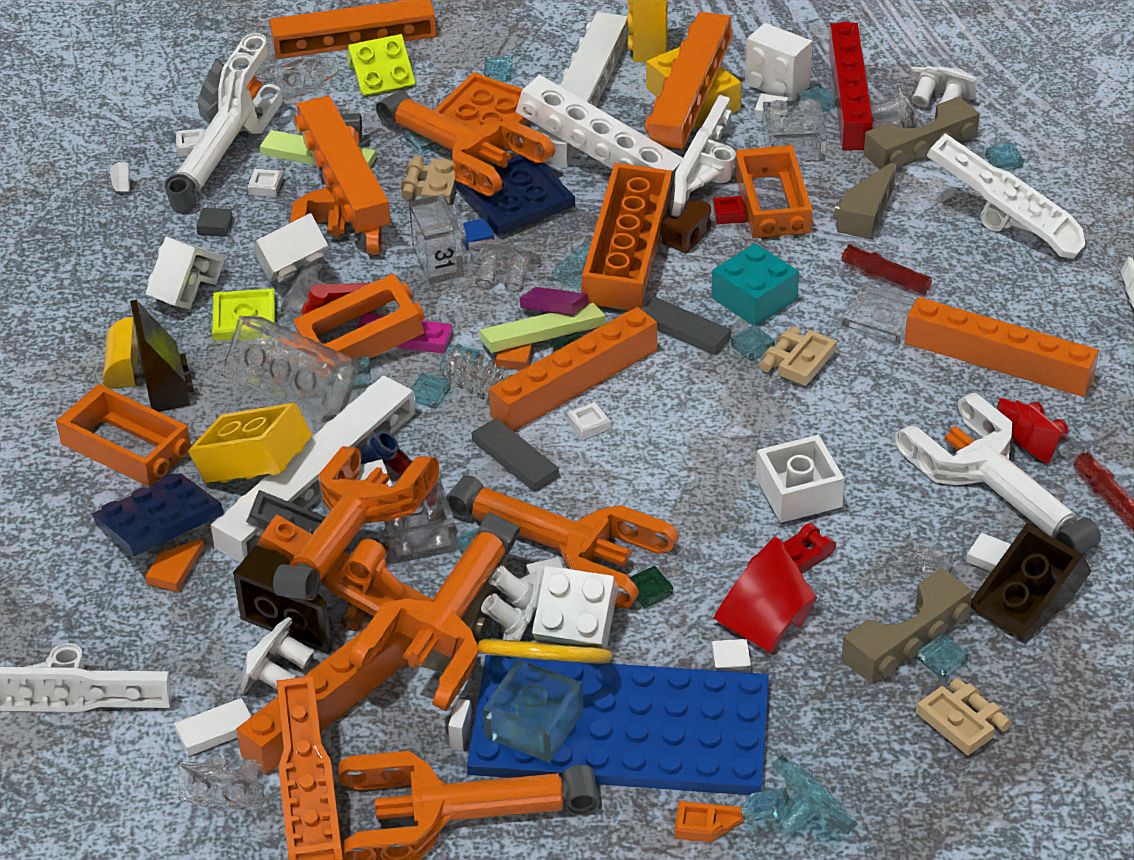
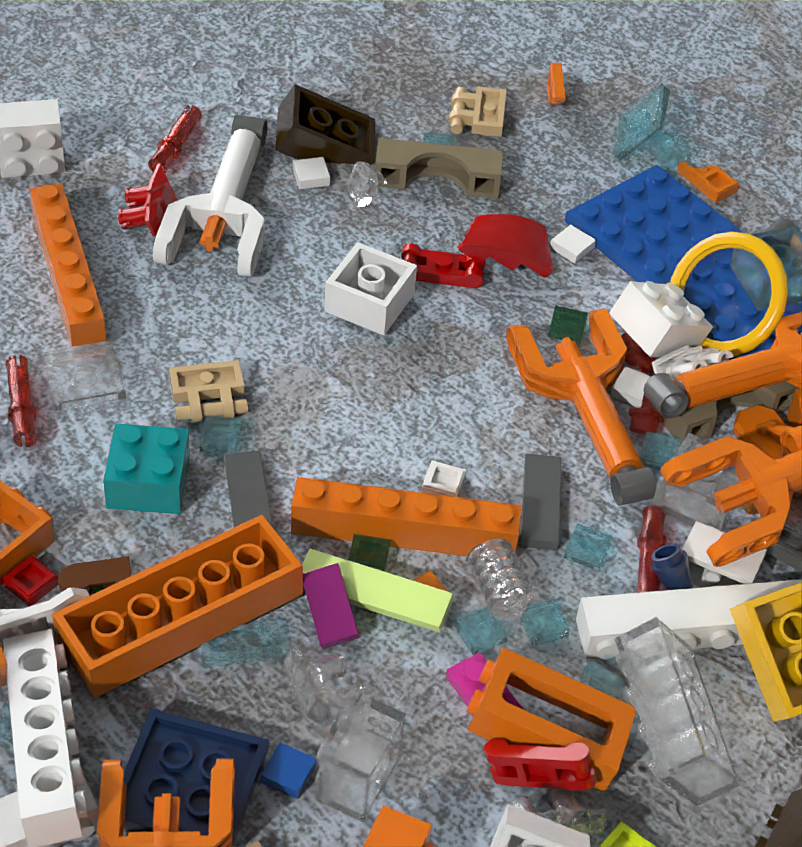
camera: 140 degrees left, 5 degrees up
none -> orange tile [546,63,566,105]
none -> clear light blue tile [564,523,612,571]
none -> clear red piece [628,394,665,436]

